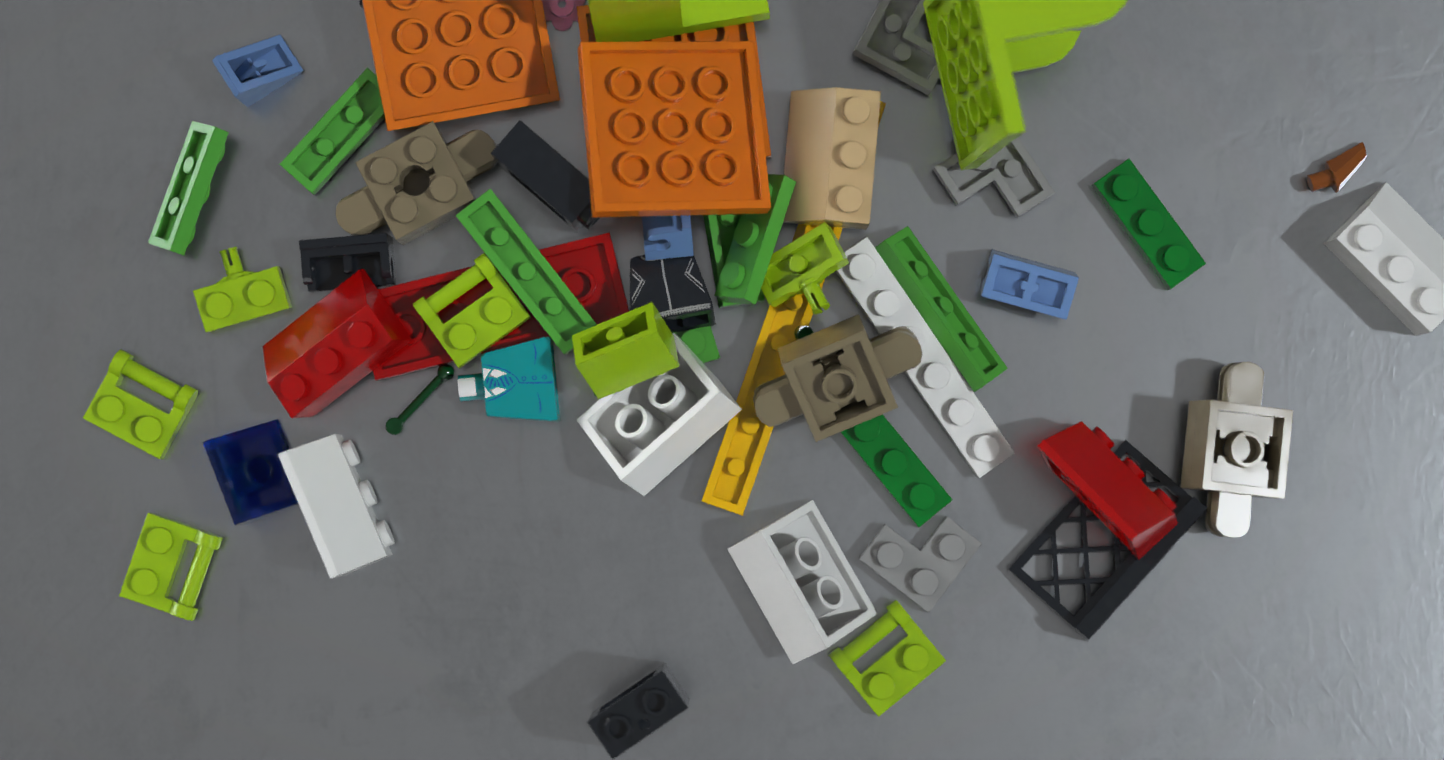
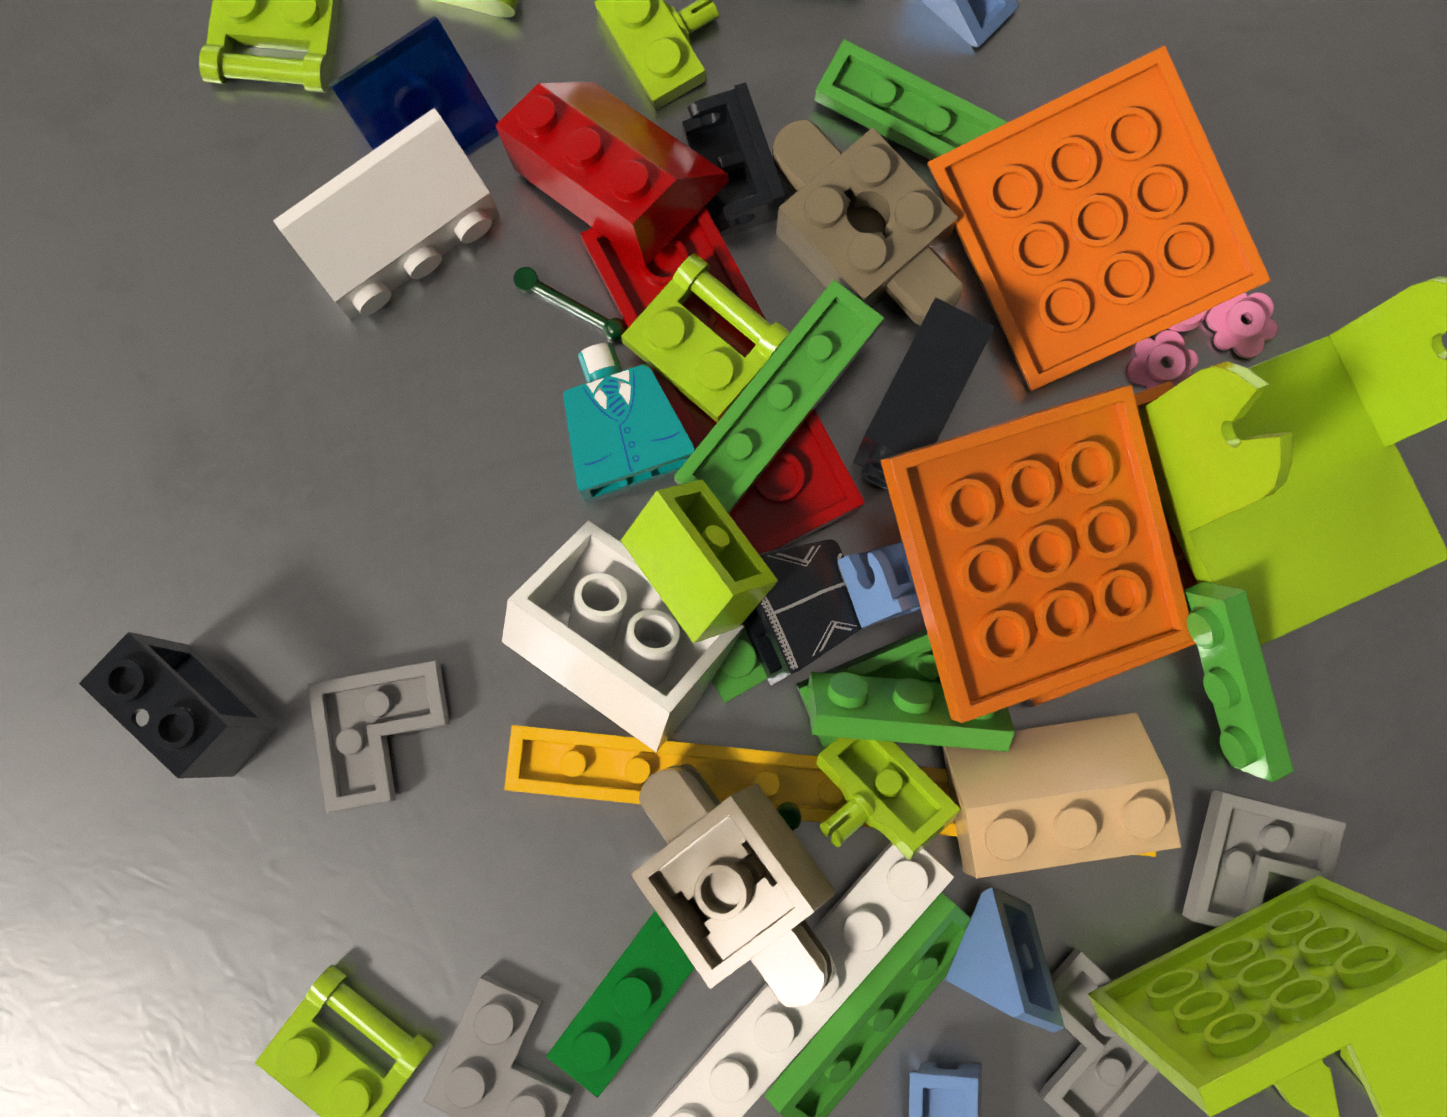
camera: 75 degrees right, 5 degrees down
white slope [727,500,878,664] -> none
none -> light grey plate [307,661,450,813]
none -> medium blue slope [945,887,1065,1033]
none -> bright green plate [1184,581,1294,782]

